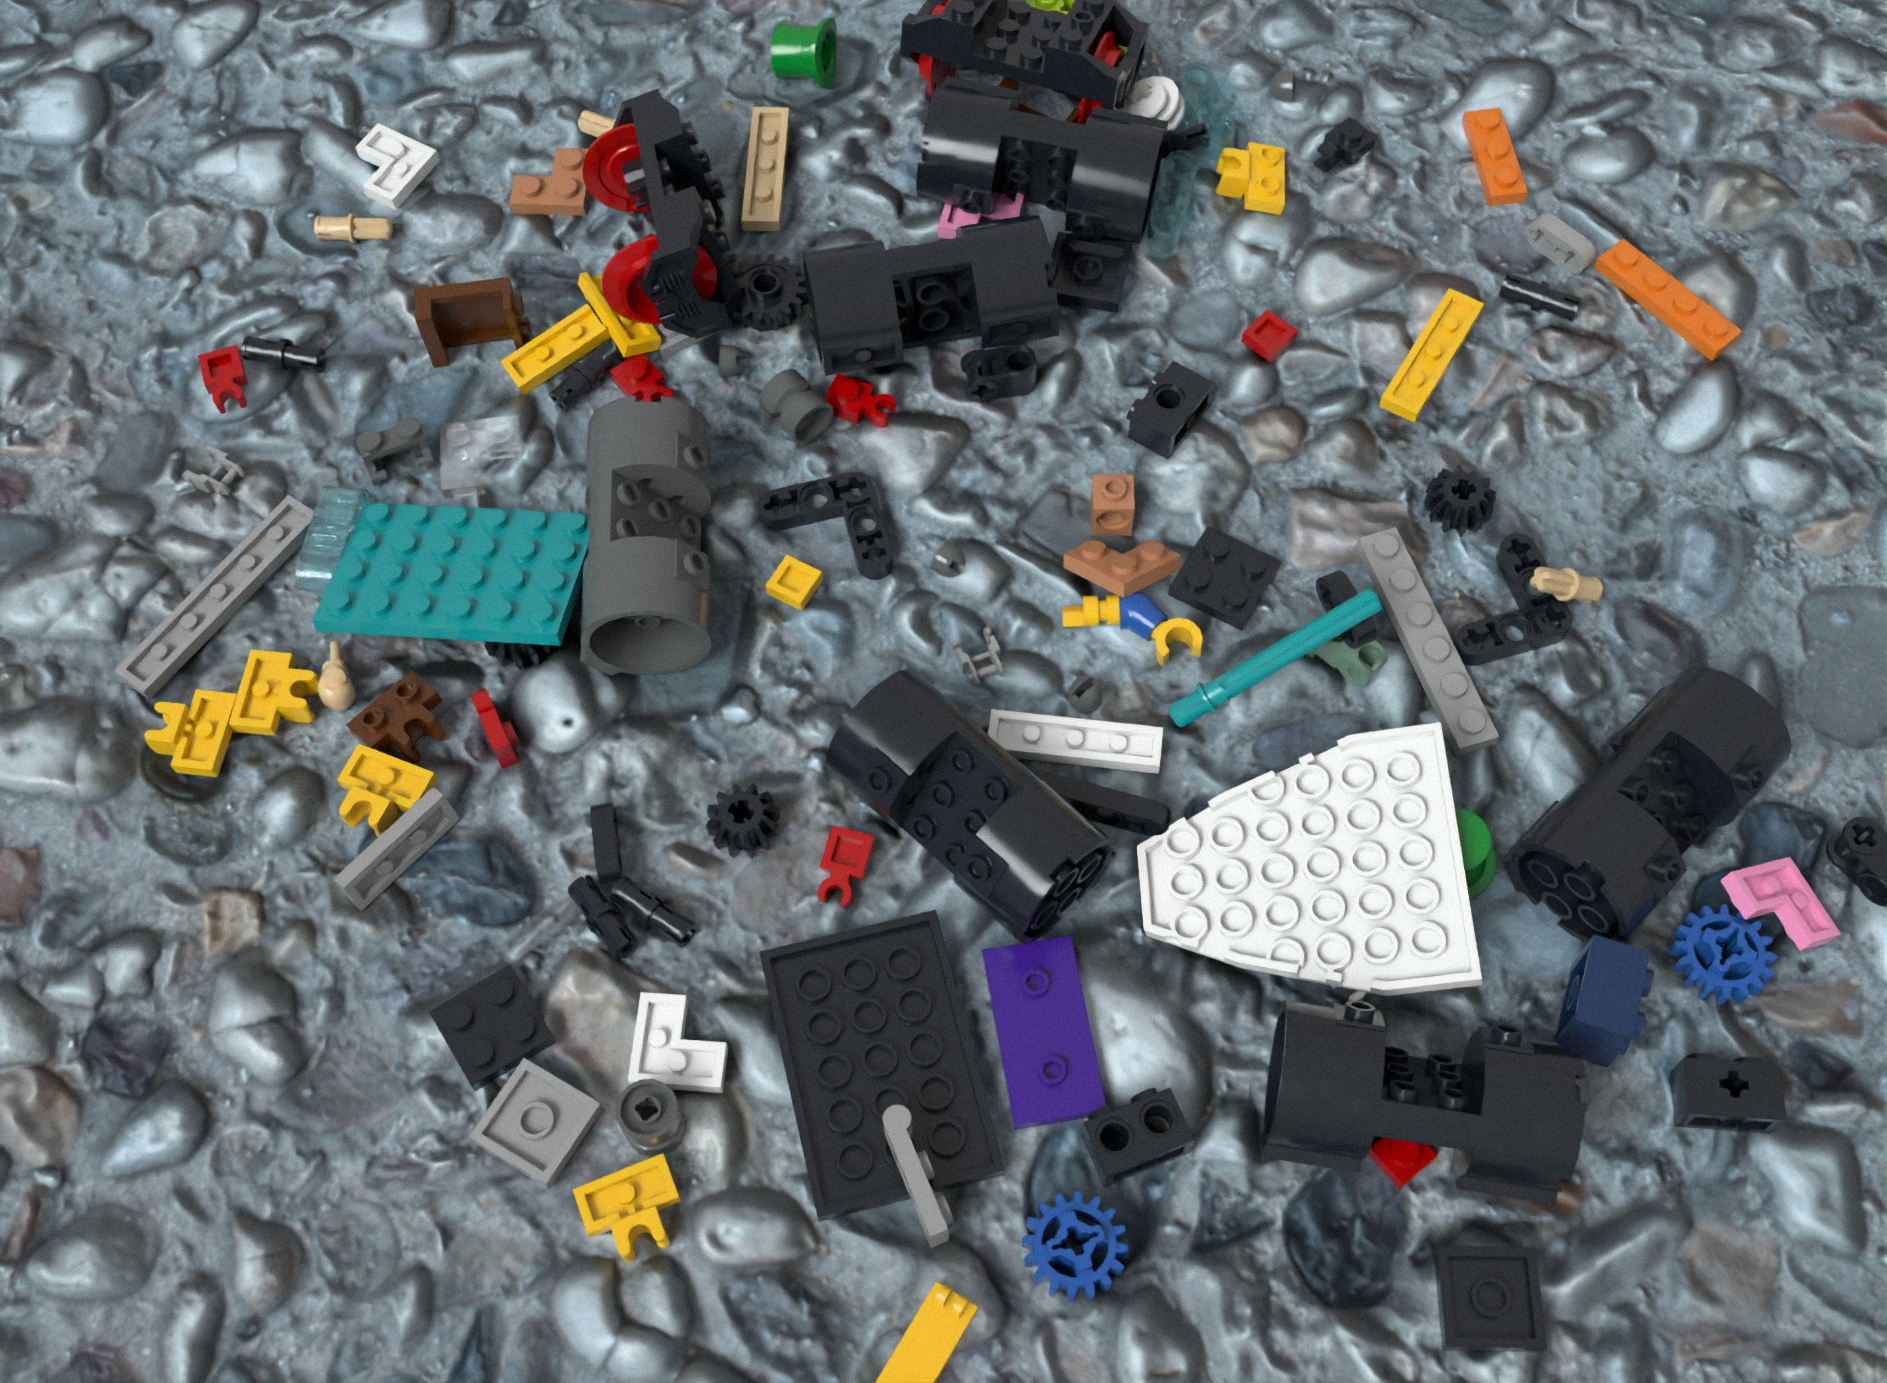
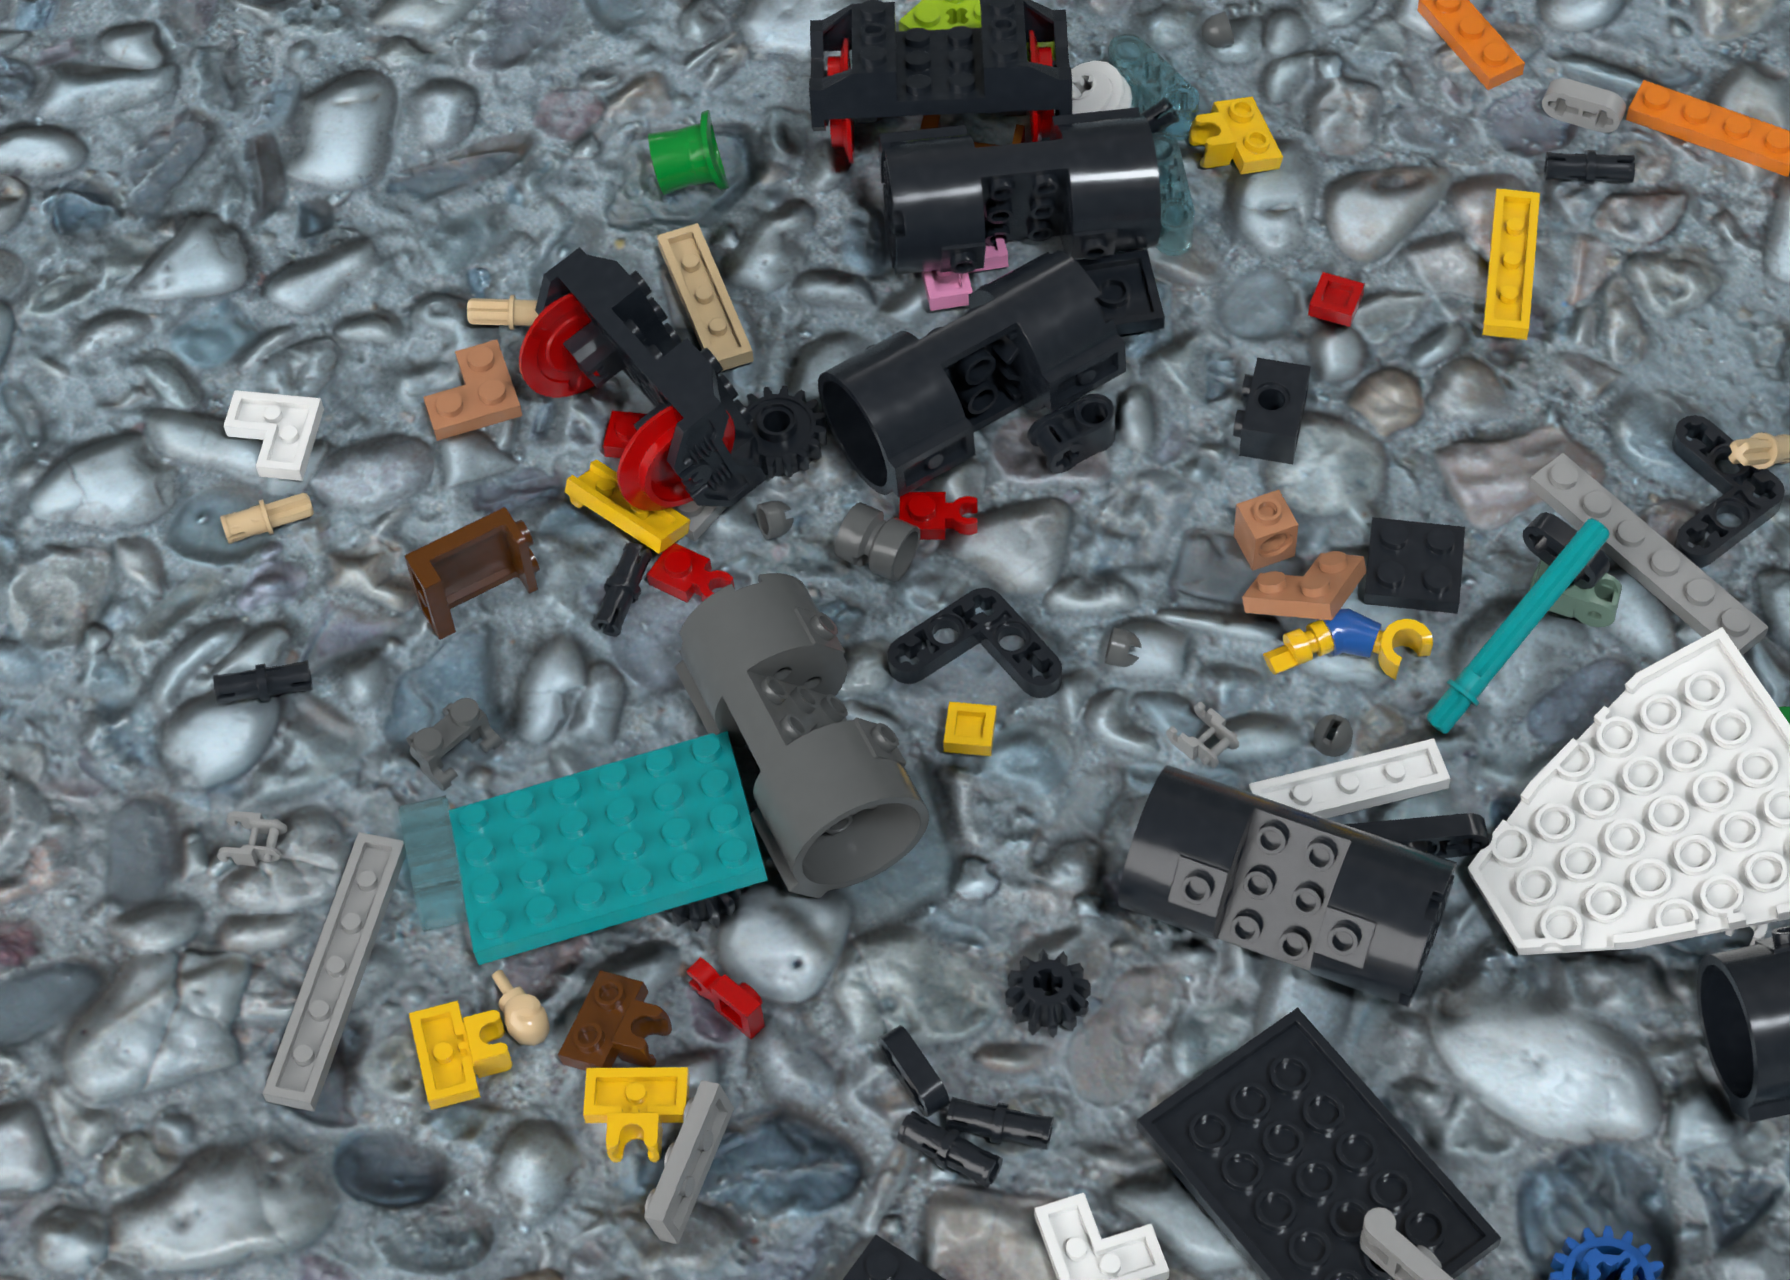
camera: 20 degrees left, 5 degrees down
yellow plate [144,689,237,777] -> none
red plate [198,345,248,414] -> none
clear plate [440,415,523,499] -> none
yellow hinge [500,304,611,395] -> none
red plate [818,825,877,909] -> none
dark purple plate [982,935,1106,1130] -> none
black brick [1081,1088,1195,1188] -> none
black plate [1314,117,1377,173] -> none
black gear [1424,464,1496,537] -> none

